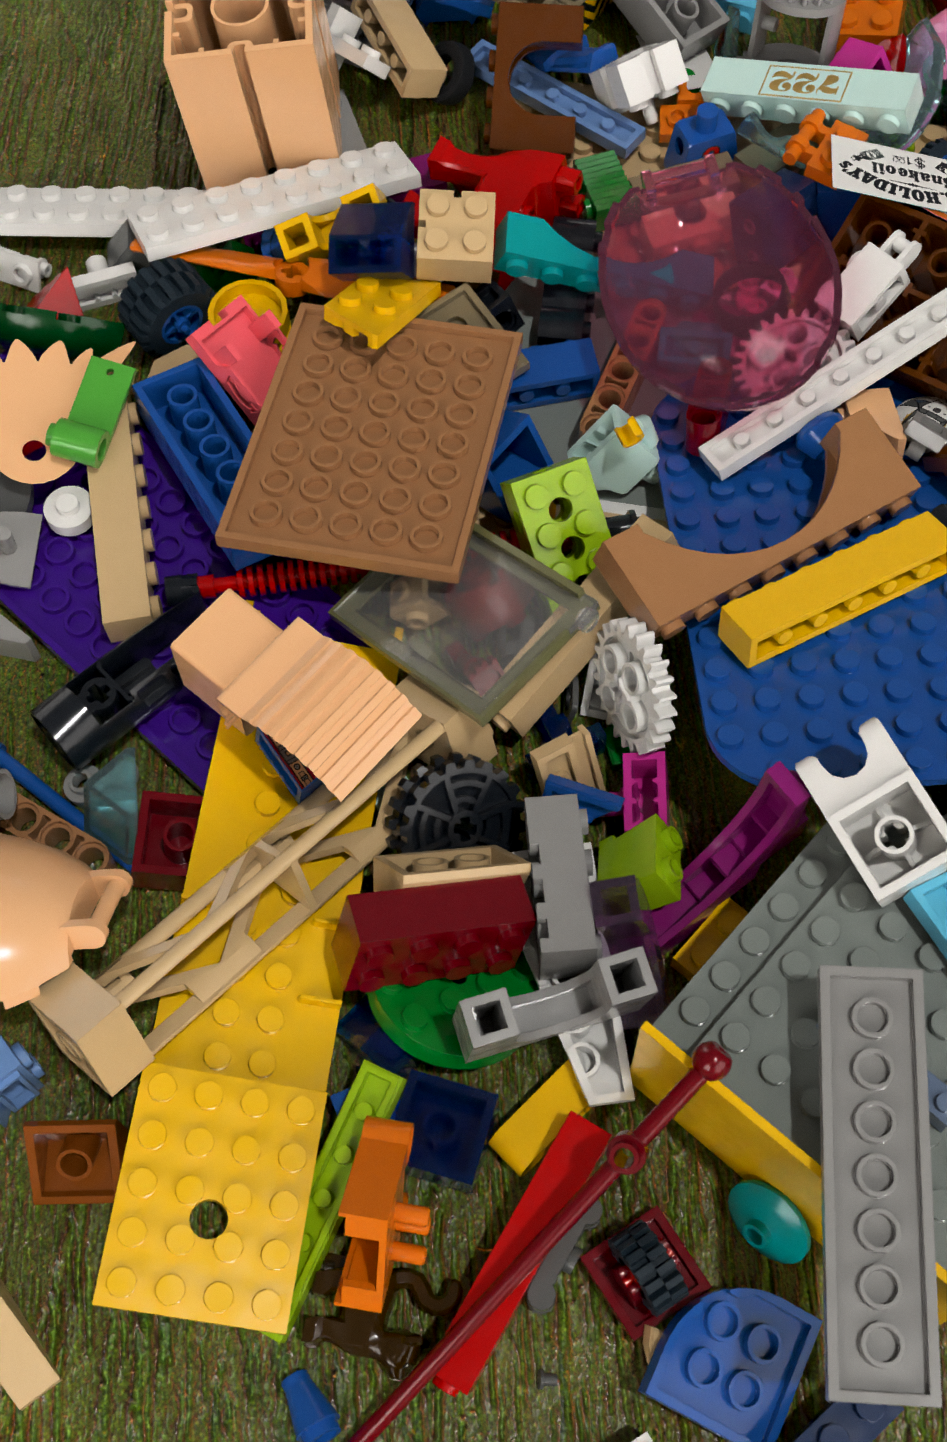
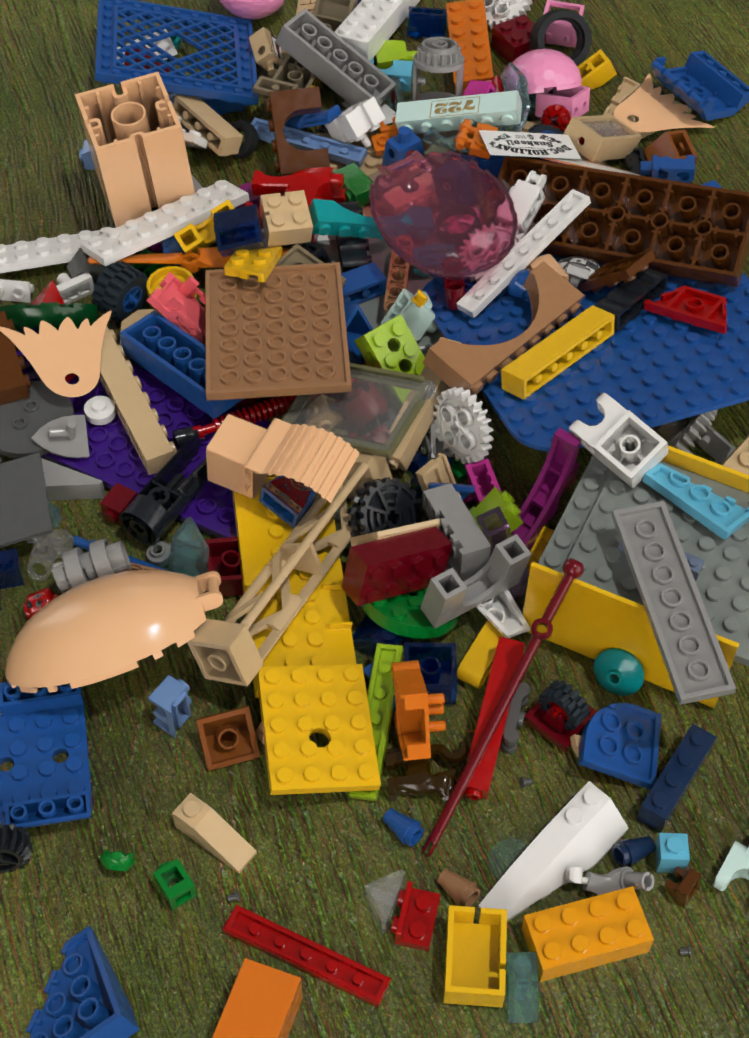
camera: 20 degrees left, 10 degrees down
bright green door [45,355,137,469] -> none
none -> dark red brick [100,483,137,527]

